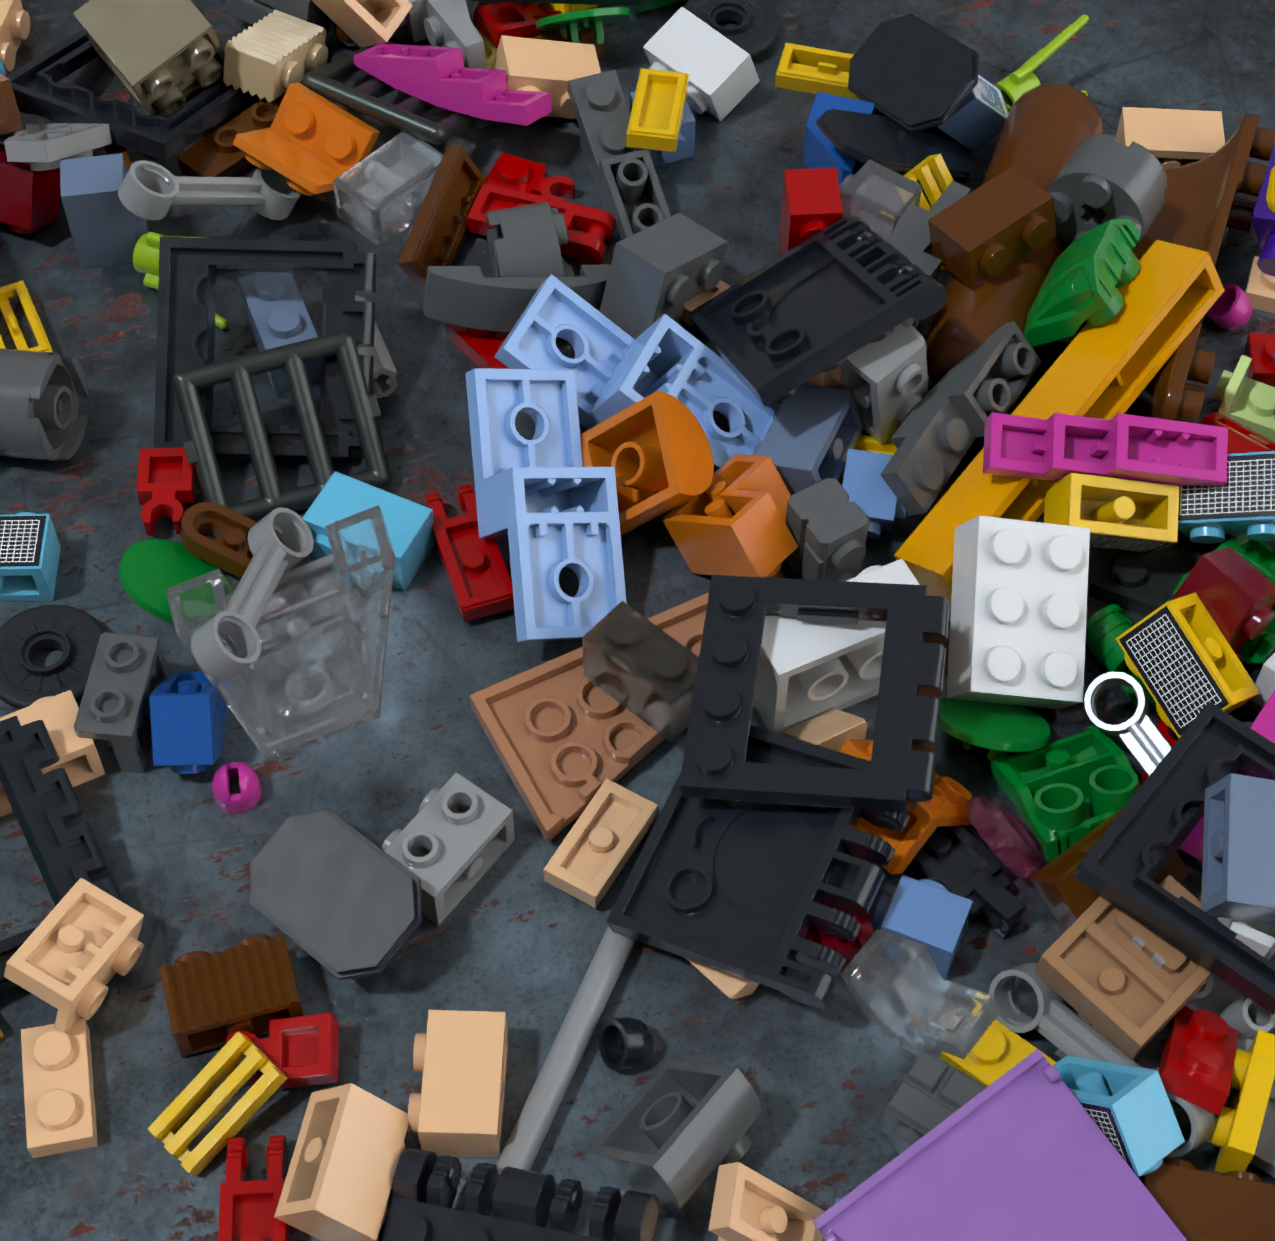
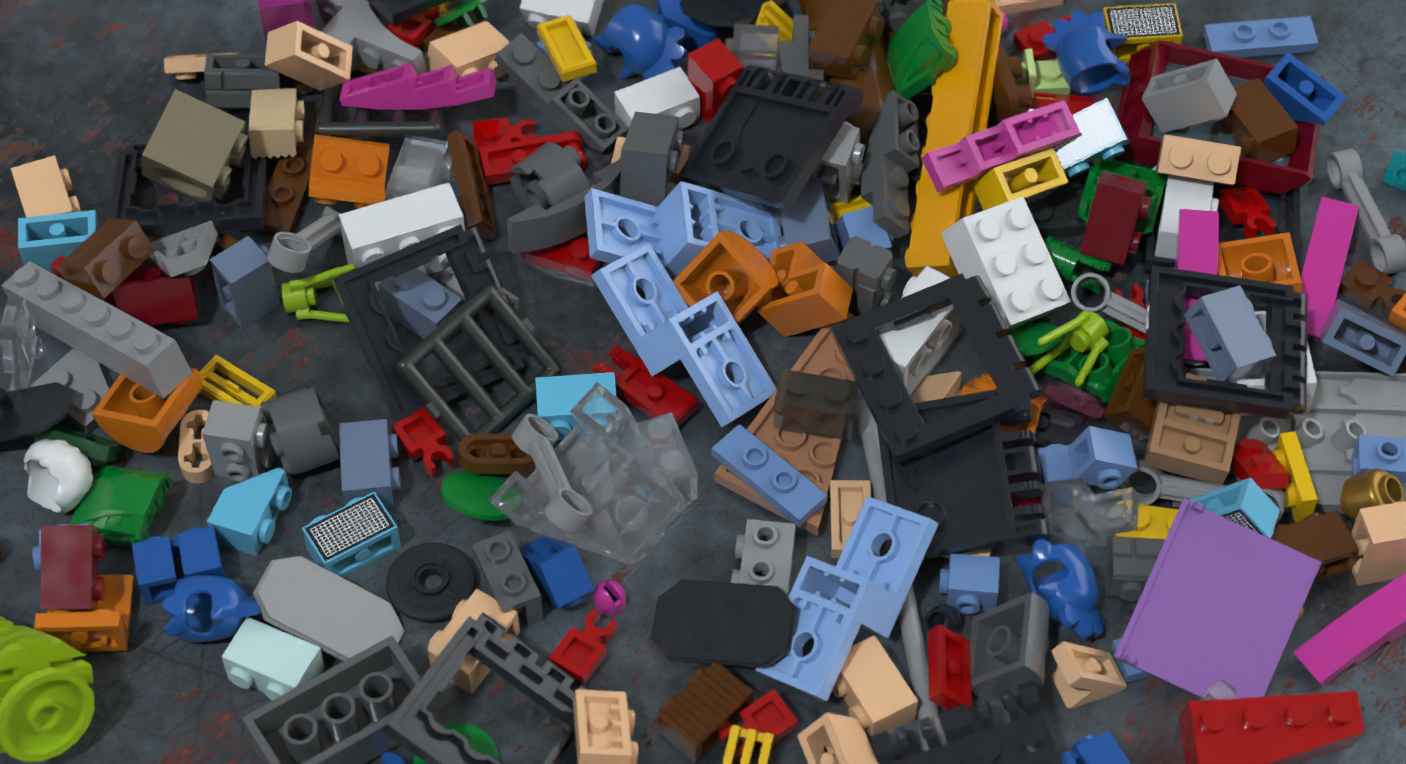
camera: 30 degrees left, 0 degrees up
brick [1115,592,1260,738] -> none
none -> white brick [339,182,465,291]
none -> sand blue brick [339,419,401,508]
none -> red plate [548,609,617,685]
none -> blue piece [593,3,687,80]
none -> white brick [614,67,700,133]
none -> clear brick [634,412,699,513]
none -> medium blue plate [712,424,827,527]
none -> light blue bracket [755,496,938,701]
none -> red plate [928,624,972,711]
none -> medium blue brick [939,553,1000,614]
none -> blue piece [1017,539,1107,639]
none -> lime plant [1029,311,1109,386]
none -> medium blue brick [1068,426,1137,490]

